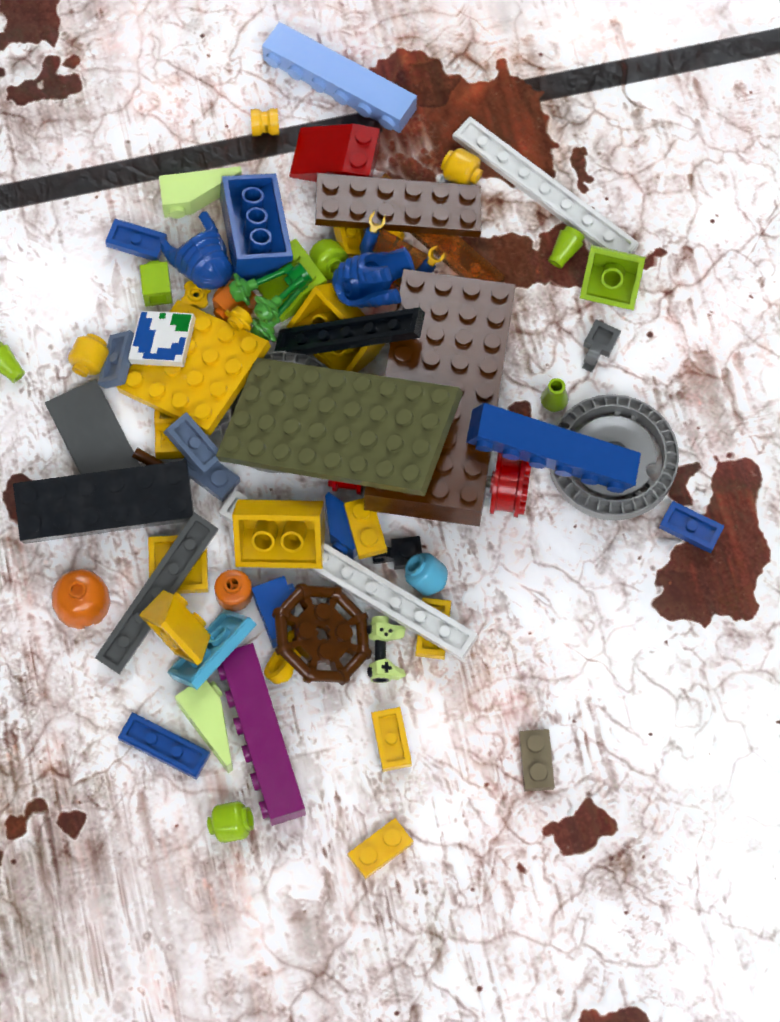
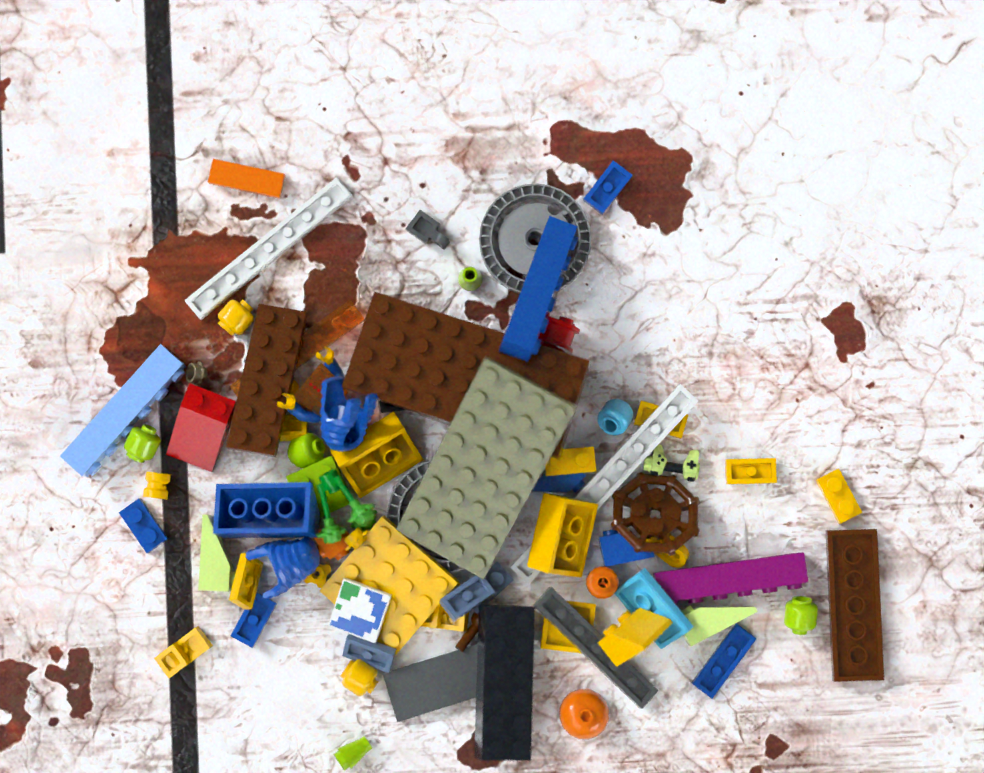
camera: 80 degrees left, 15 degrees up
lime brick [139,260,173,307] -> none
black plate [274,307,425,355] -> none
black plate [372,536,422,570] -> none
dark tan plate [519,729,555,792] -> none
lime cone [548,226,585,269] -> none
lime slope [580,245,646,310] -> none
none -> blue plate [118,498,169,553]
none -> lime head [124,424,161,463]
none -> yellow slope [154,626,213,678]
none -> dark tan plate [186,361,207,386]
none -> orange tile [208,159,286,199]
none -> yellow plate [229,553,264,610]
none -> reddish brown plate [825,529,884,682]

